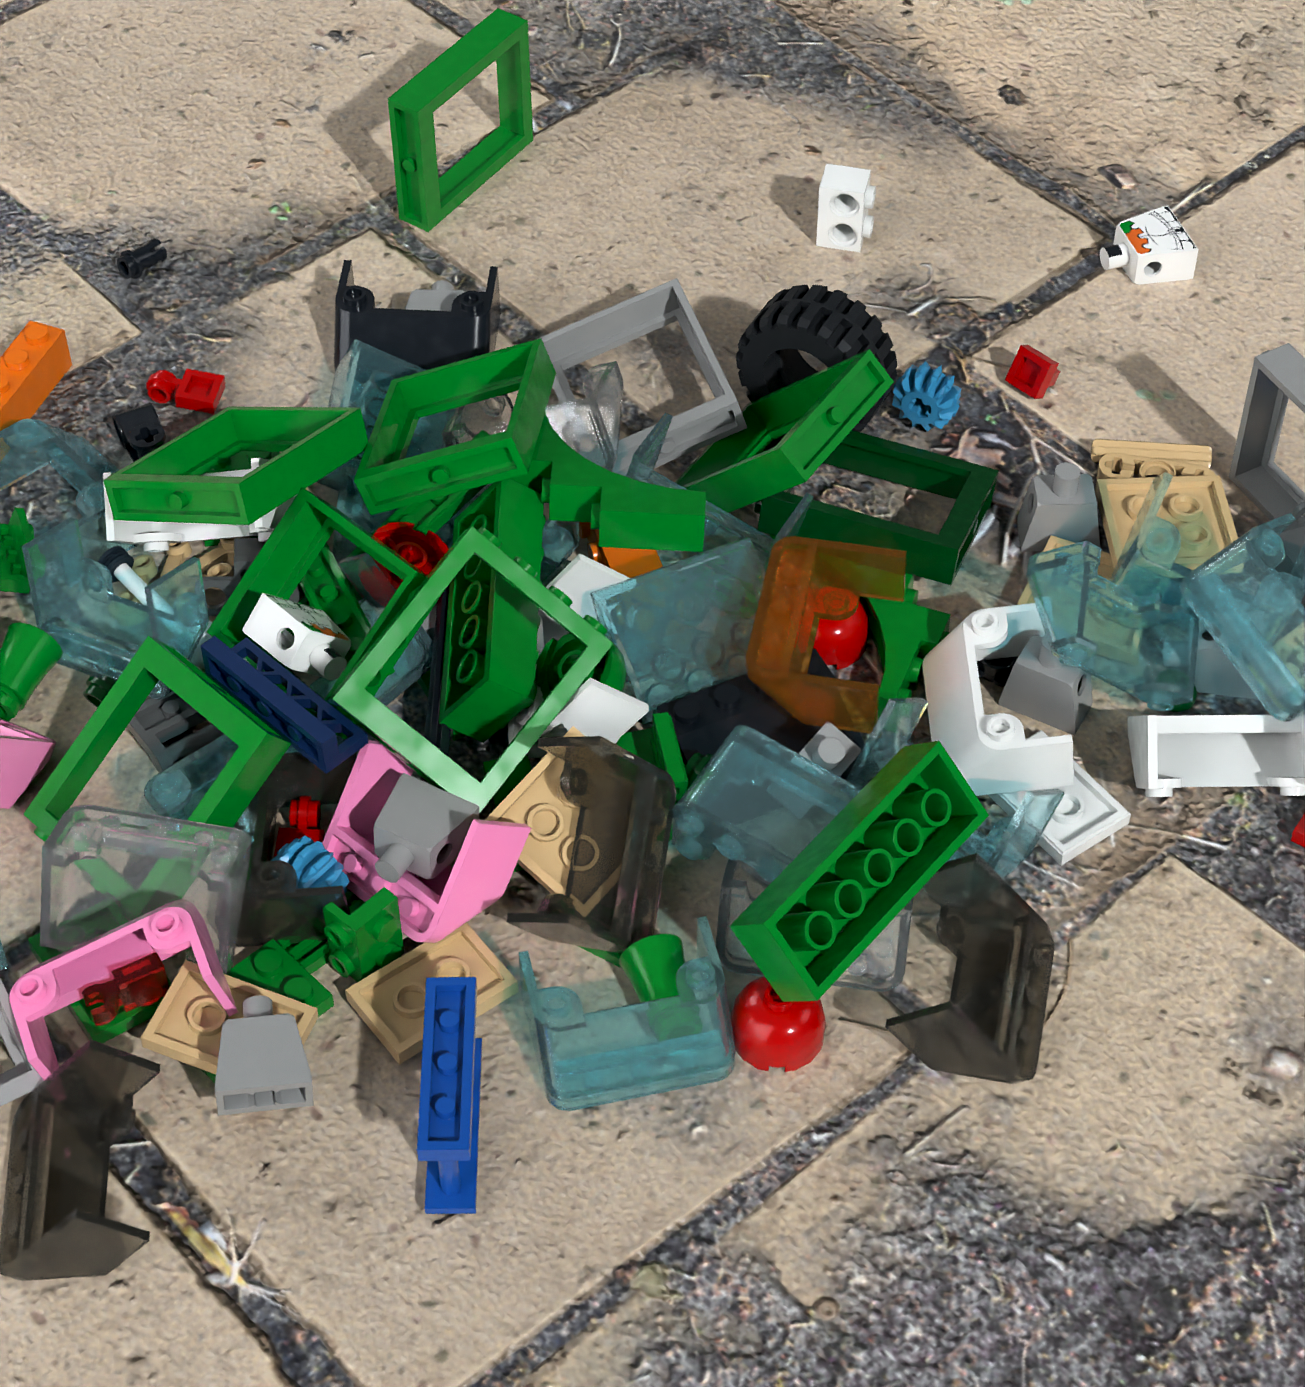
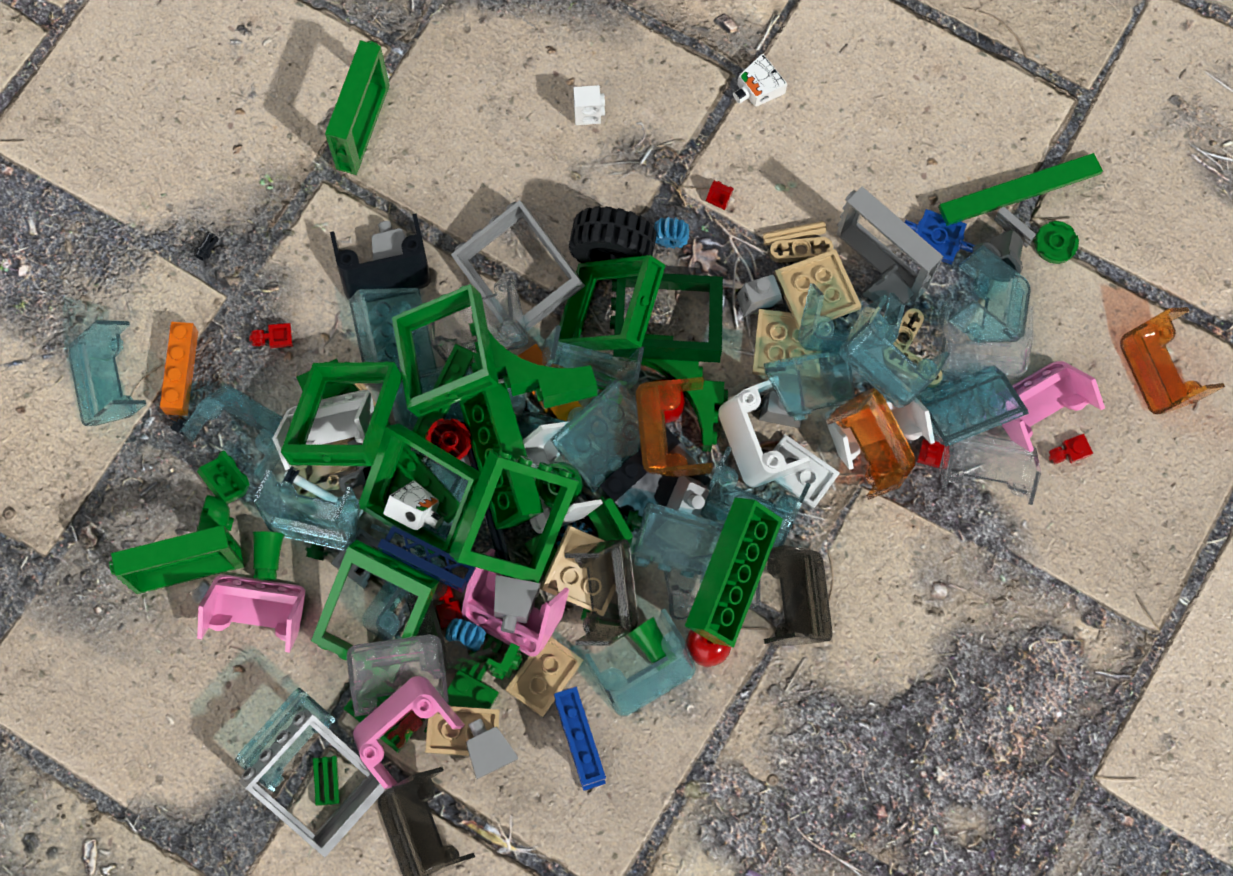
camera: 20 degrees left, 25 degrees up
black piece [112,403,166,462] -> none
none -> clear orange windscreen [826,387,916,500]

